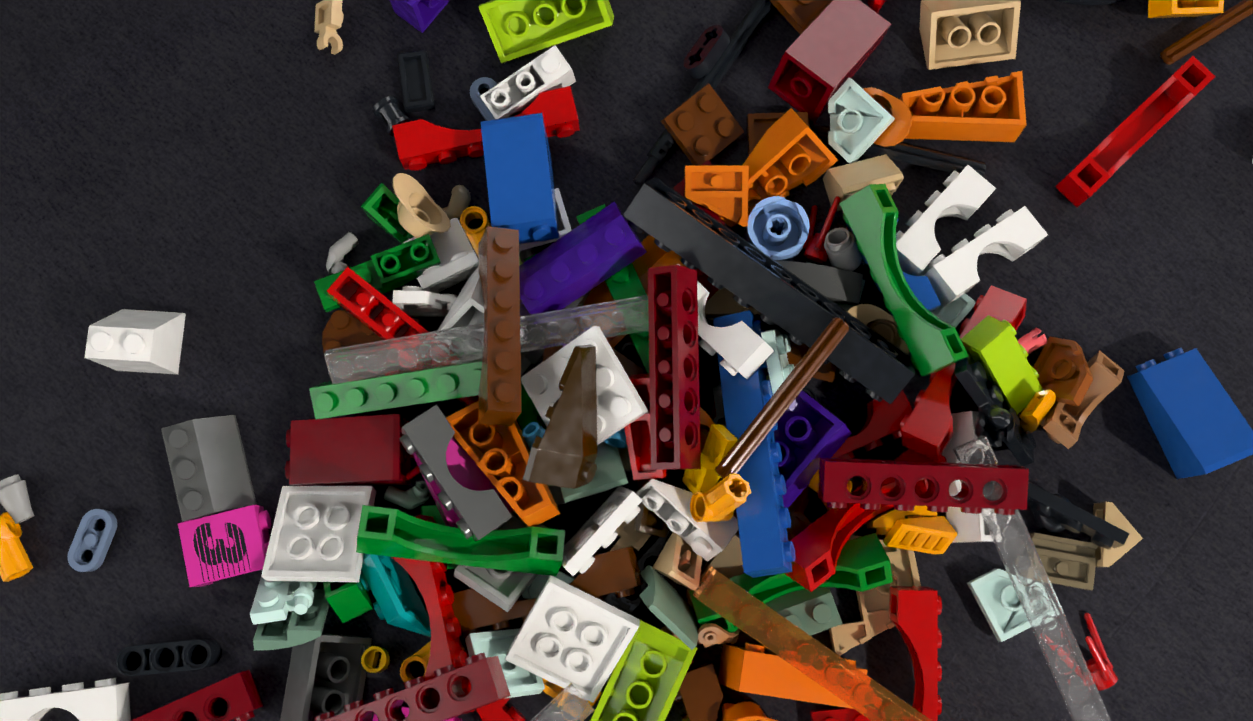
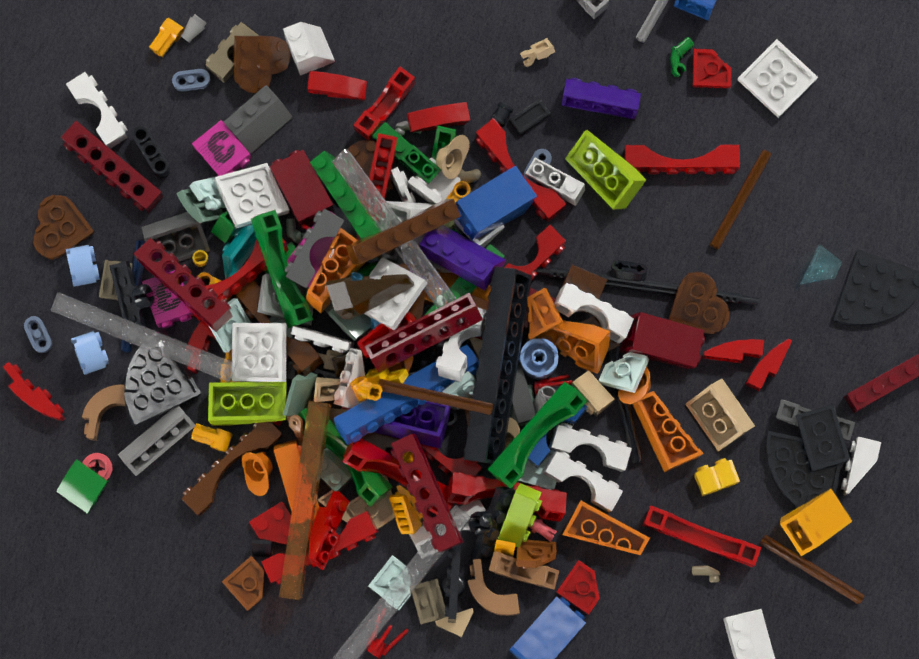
camera: 65 degrees right, 0 degrees up
none -> dark tan arch [206,22,259,83]
none -> reddish brown plate [234,36,291,93]
none -> red slope [308,71,367,100]
none -> red slope [309,491,350,570]
none -> red arch [354,67,415,141]
none -> red slope [407,102,470,132]
none -> medium nougat arch [468,559,520,616]
none -> red arch [504,225,566,281]
none -> white arch [554,283,634,343]
none -> red plate [556,560,600,615]
none -> orange wedge [562,500,650,555]
none -> dark tan arm [692,565,720,583]
none -> yellow brick [694,458,740,496]

